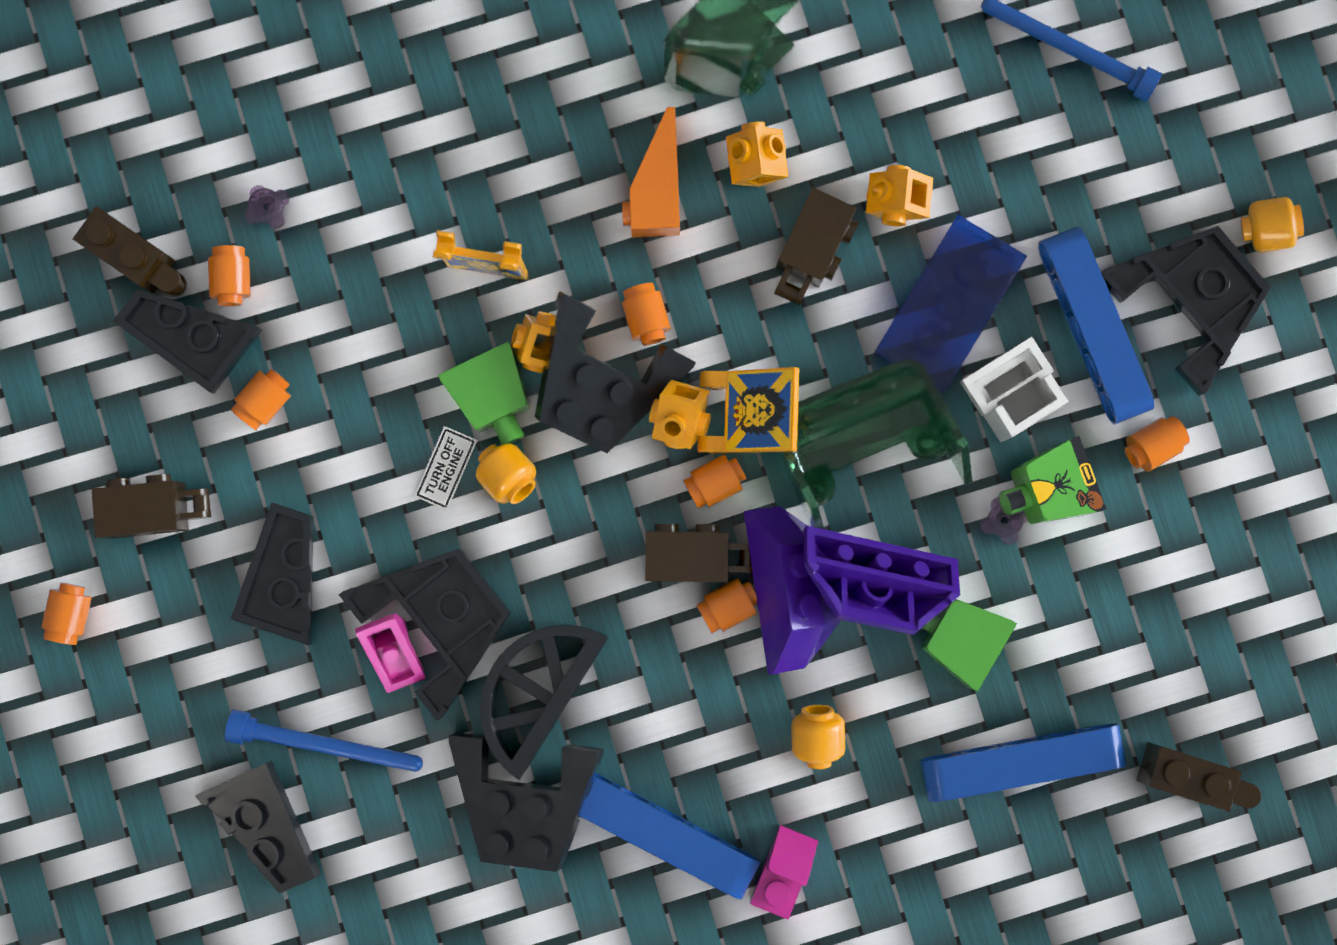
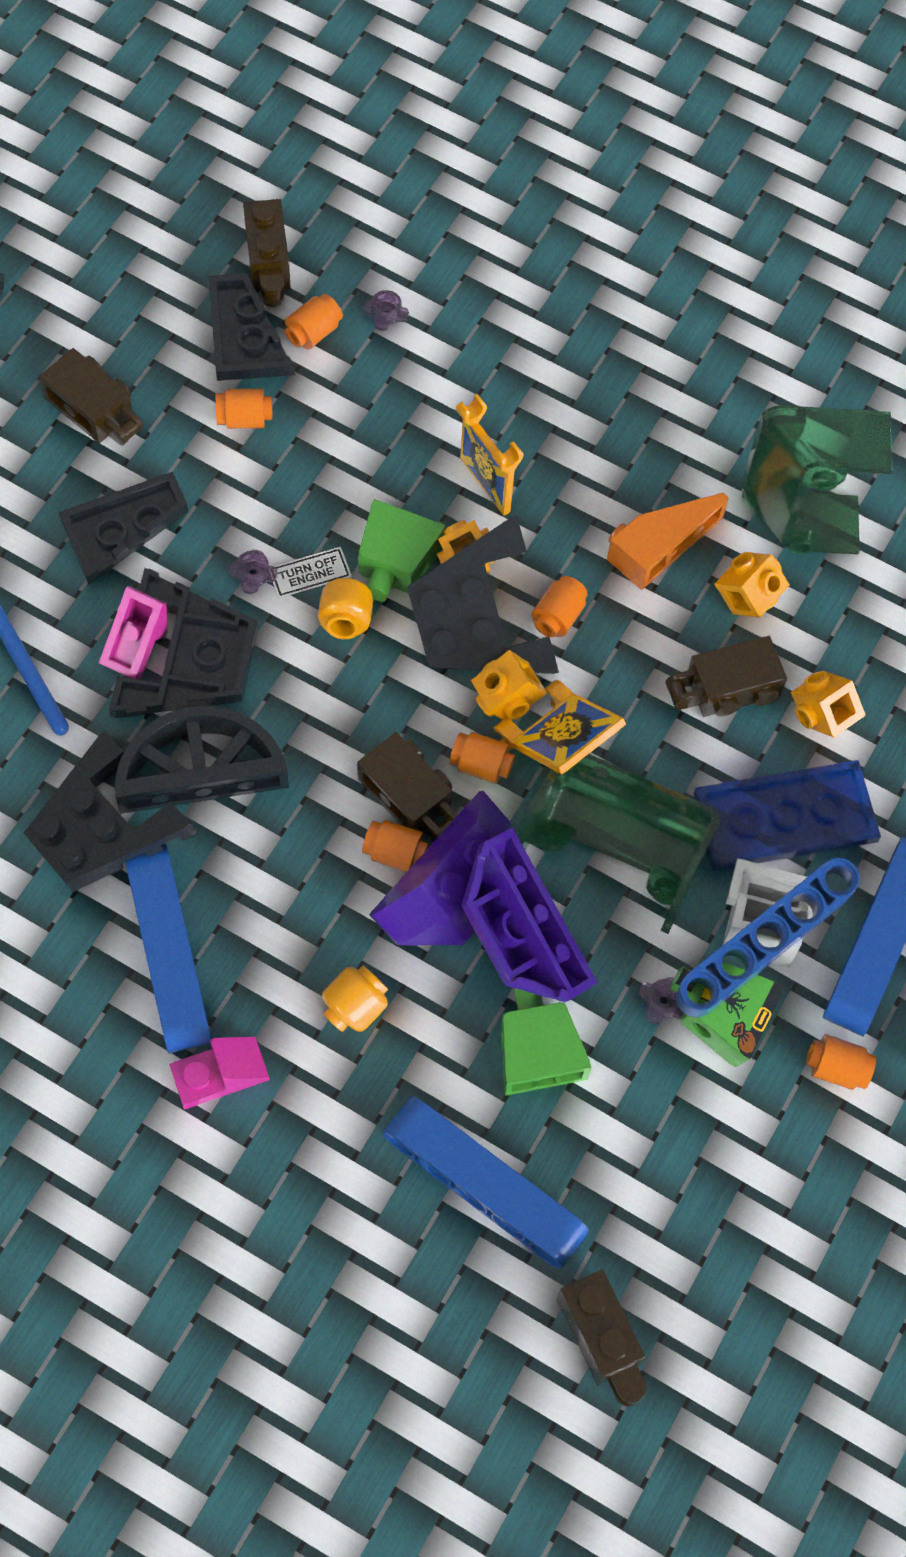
camera: 40 degrees right, 20 degrees down
none -> clear purple plate [229,550,277,594]
none -> blue beam [676,858,860,1017]

